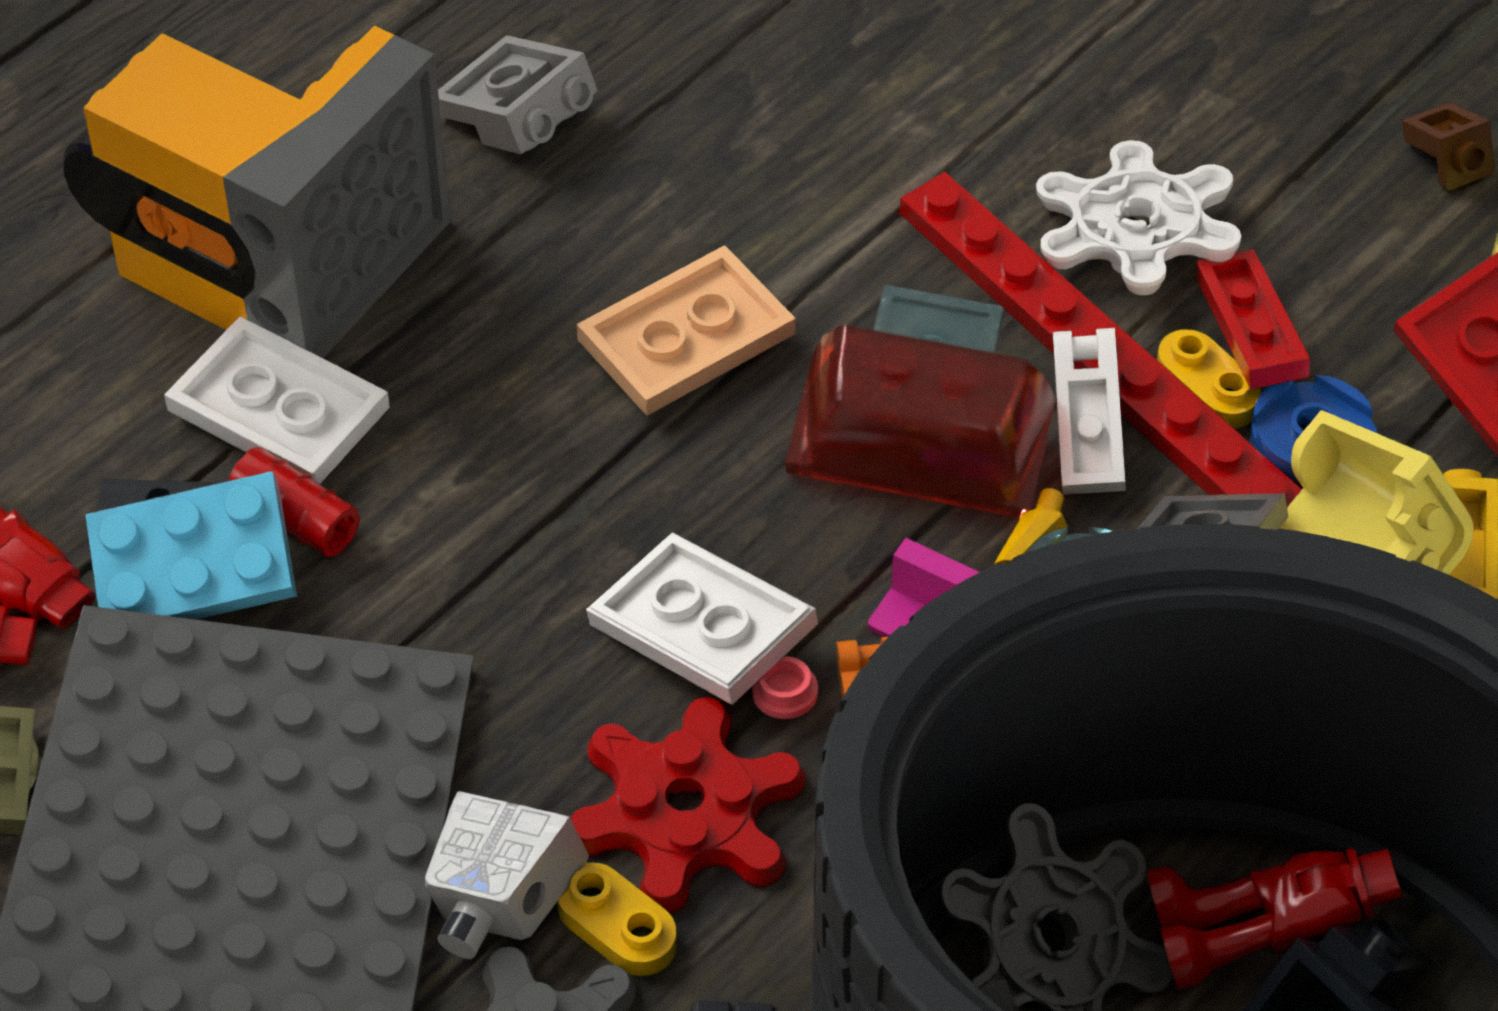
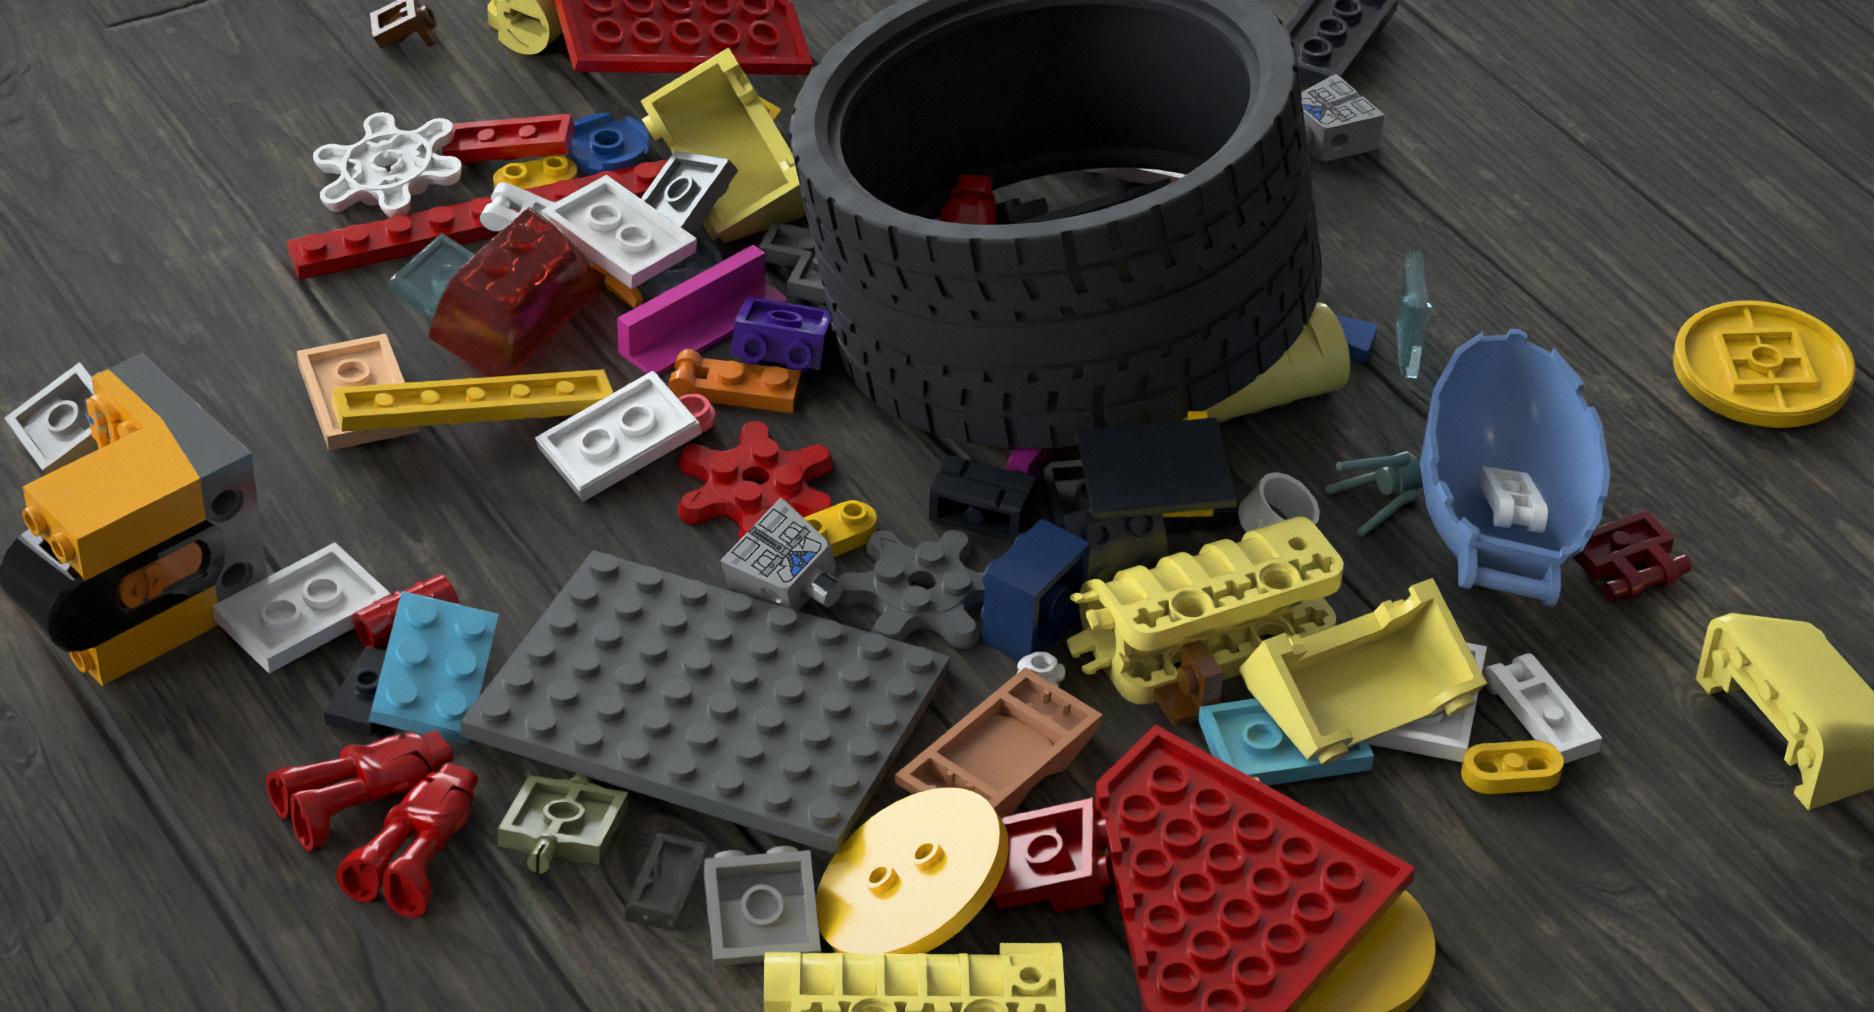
camera: 75 degrees left, 10 degrees down
none -> yellow plate [332,369,613,432]
none -> white plate [541,175,697,289]

